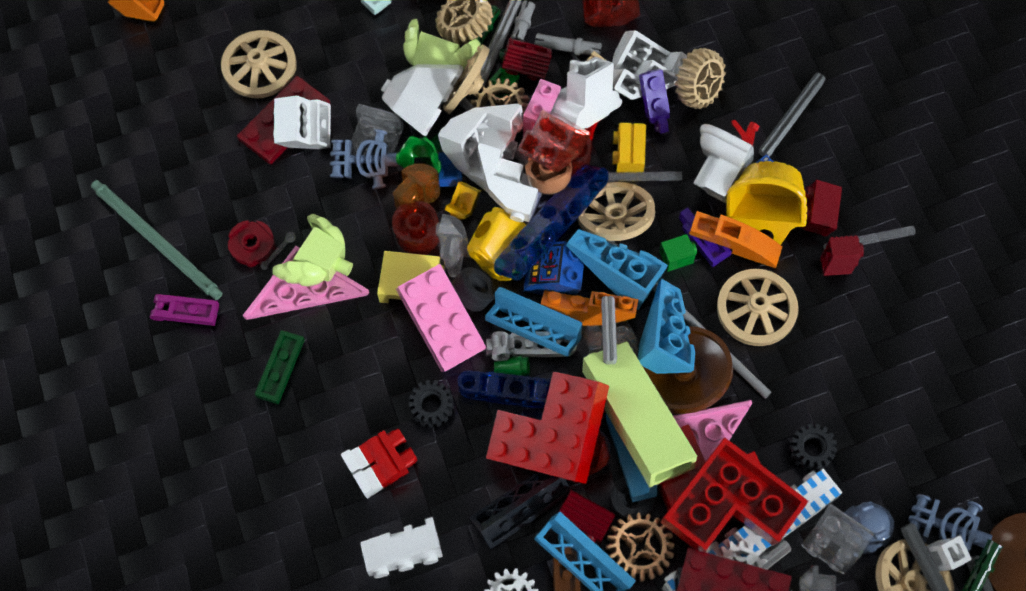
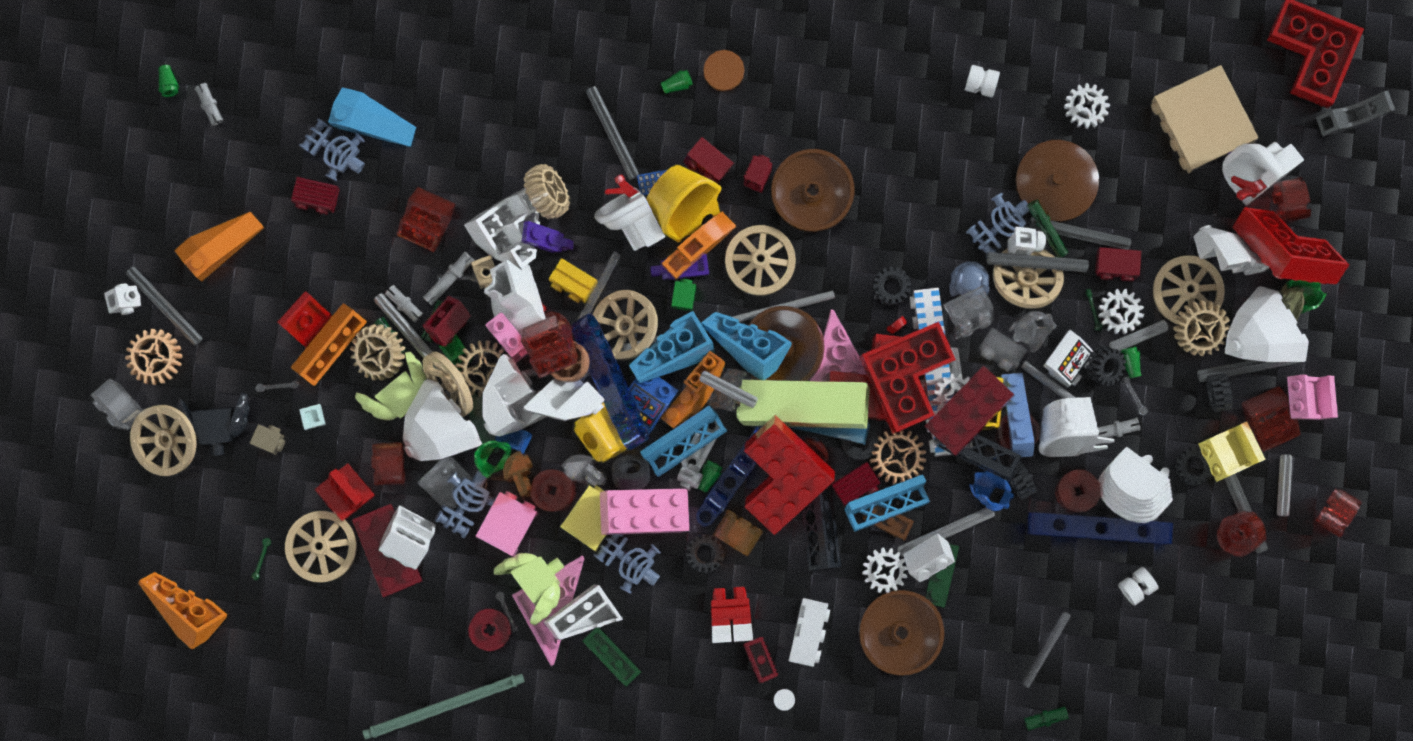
camera: 60 degrees left, 15 degrees up
magenta plate [150,294,219,326] -> none
yellow bracket [445,181,481,220] -> none
clear bar [824,226,915,249] -> none
none -> dark green hinge [251,538,271,580]
none -> red bracket [315,464,374,522]
none -> clear red brick [371,442,405,485]
none -> bright pink panel [476,491,538,557]
none -> white wedge [543,584,623,640]
none -> sand blue piece [593,534,661,594]
none -> green cone [661,70,693,94]
none -> dark orange tile [704,50,744,92]
none -> clear orange brick [713,510,763,556]
none -> dark red brick [743,637,778,684]
none -> reddish brown dish [771,149,854,232]
none -> white tile [774,689,795,710]
none -> red tile [886,316,907,334]
none -> white tile [1034,231,1046,252]

